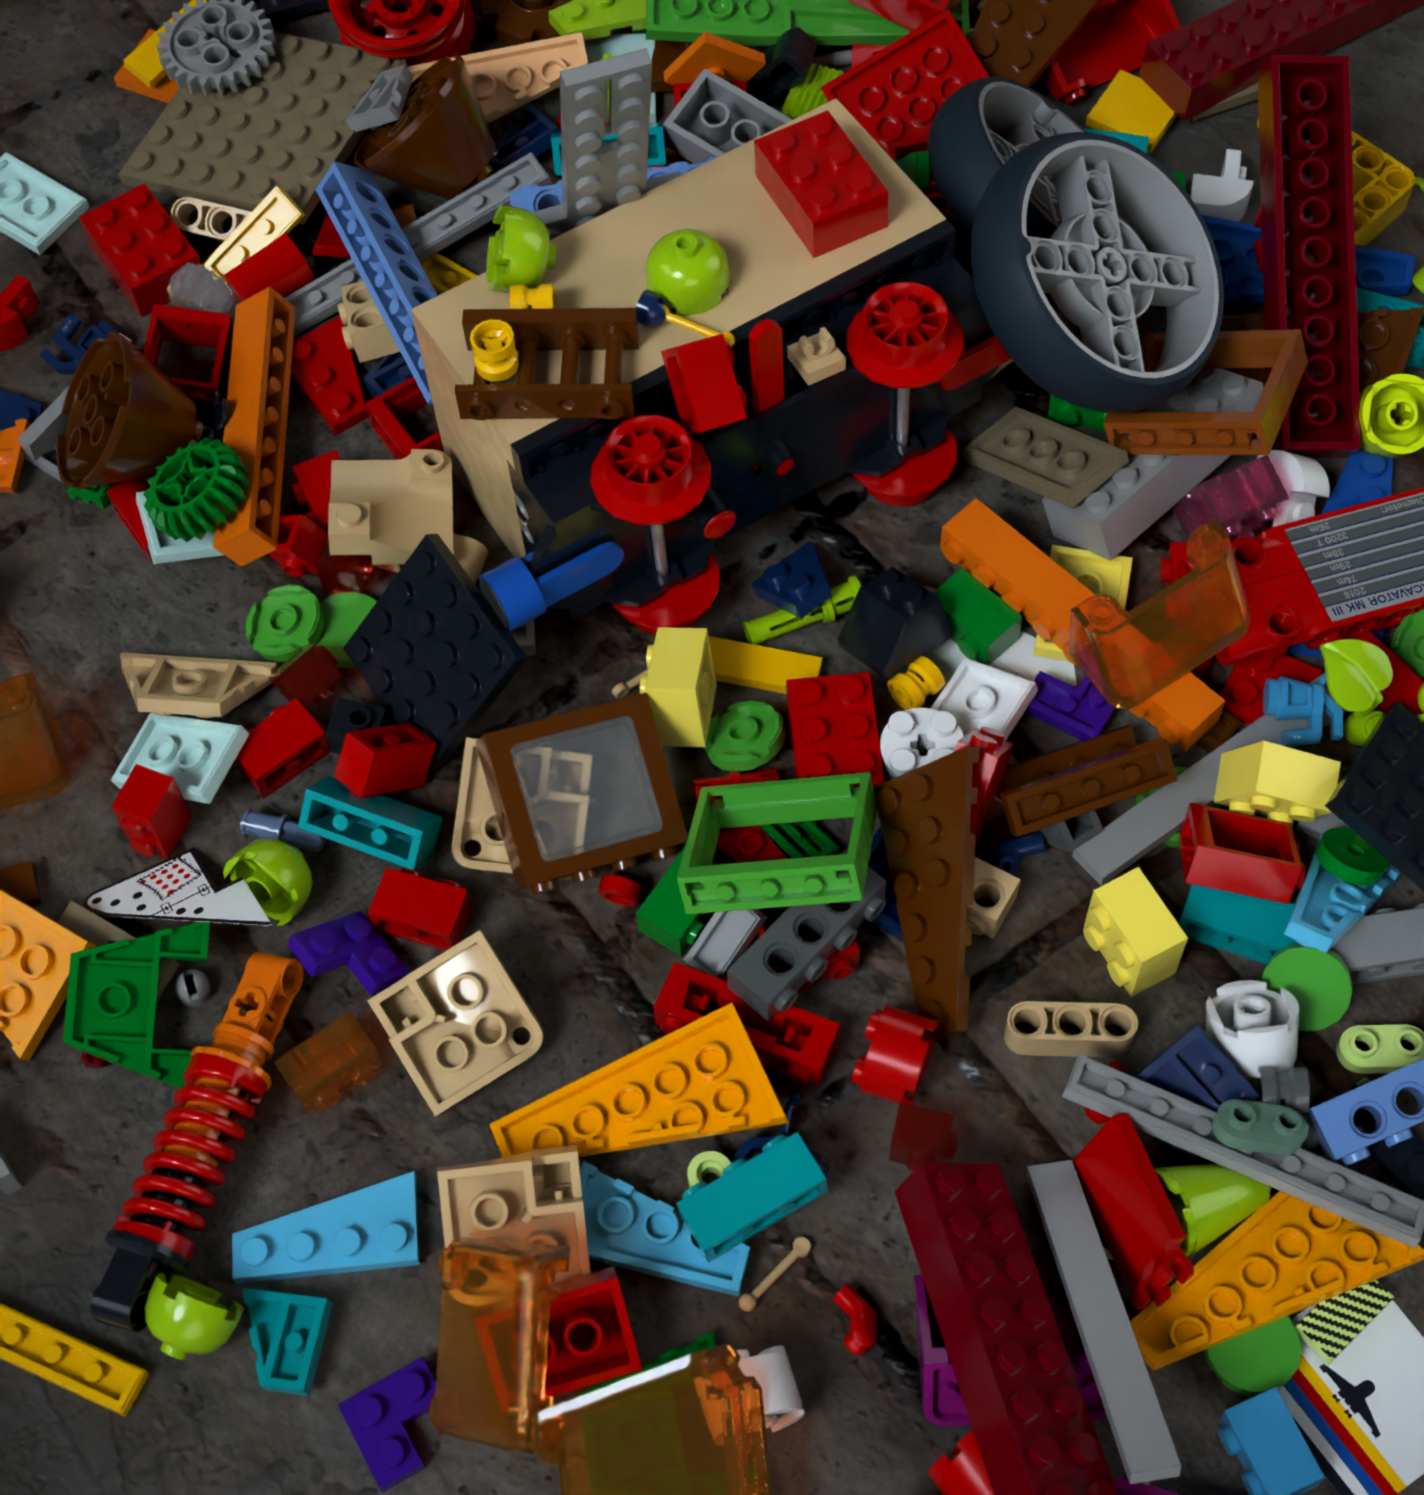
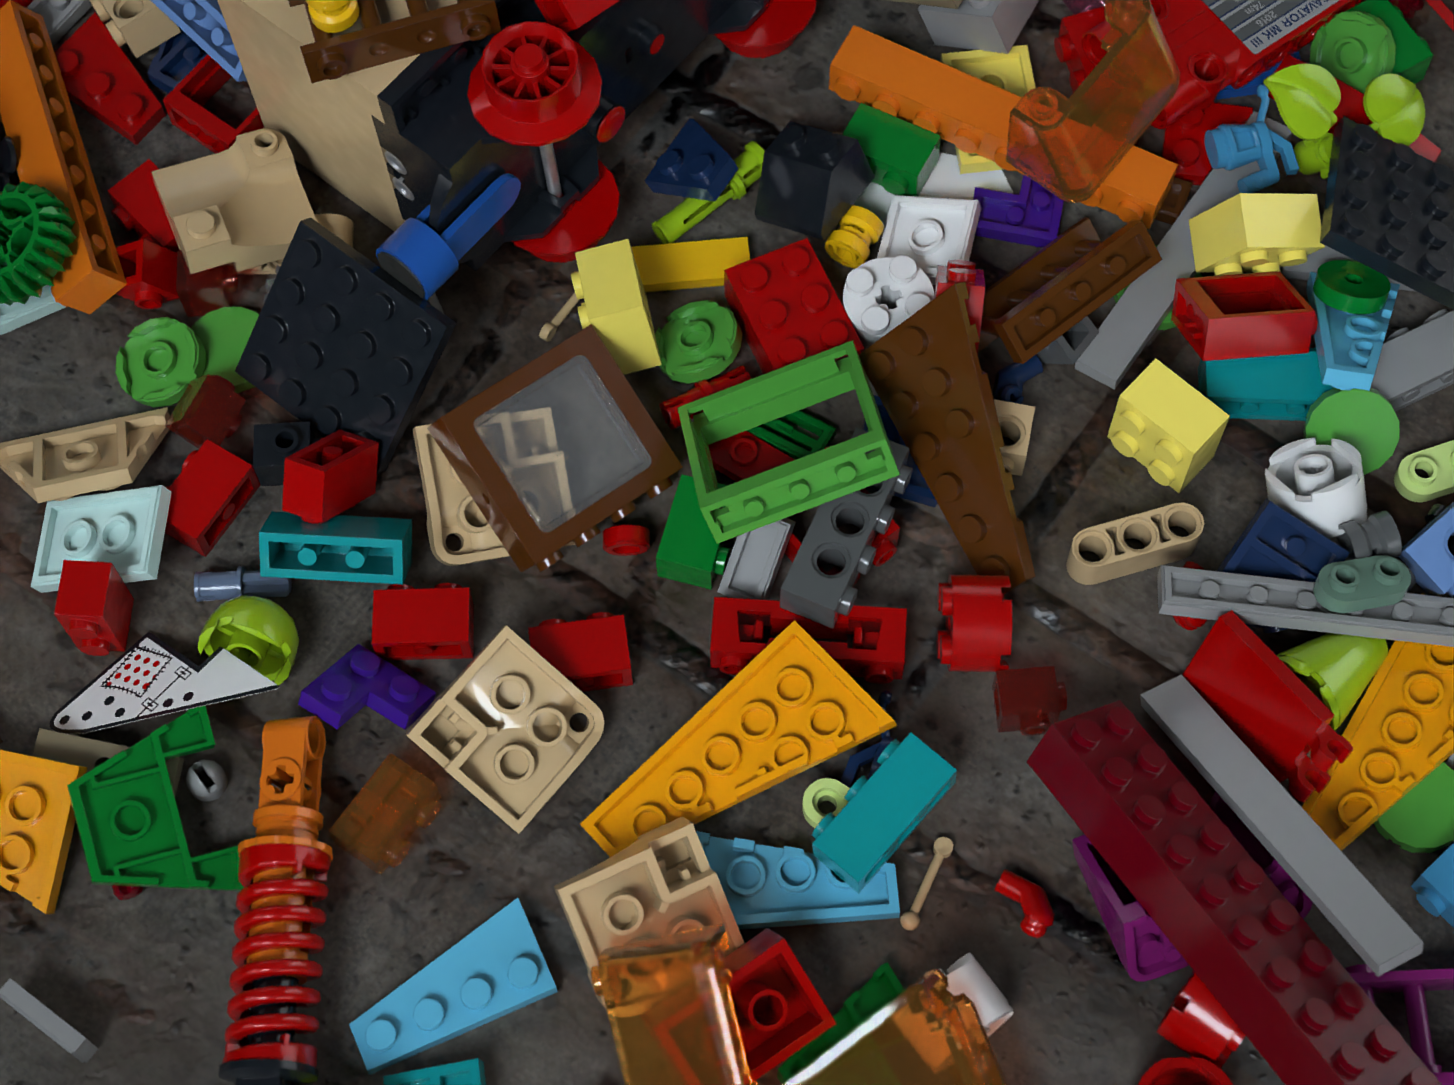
camera: 20 degrees left, 5 degrees up
none -> red brick [528,612,633,692]

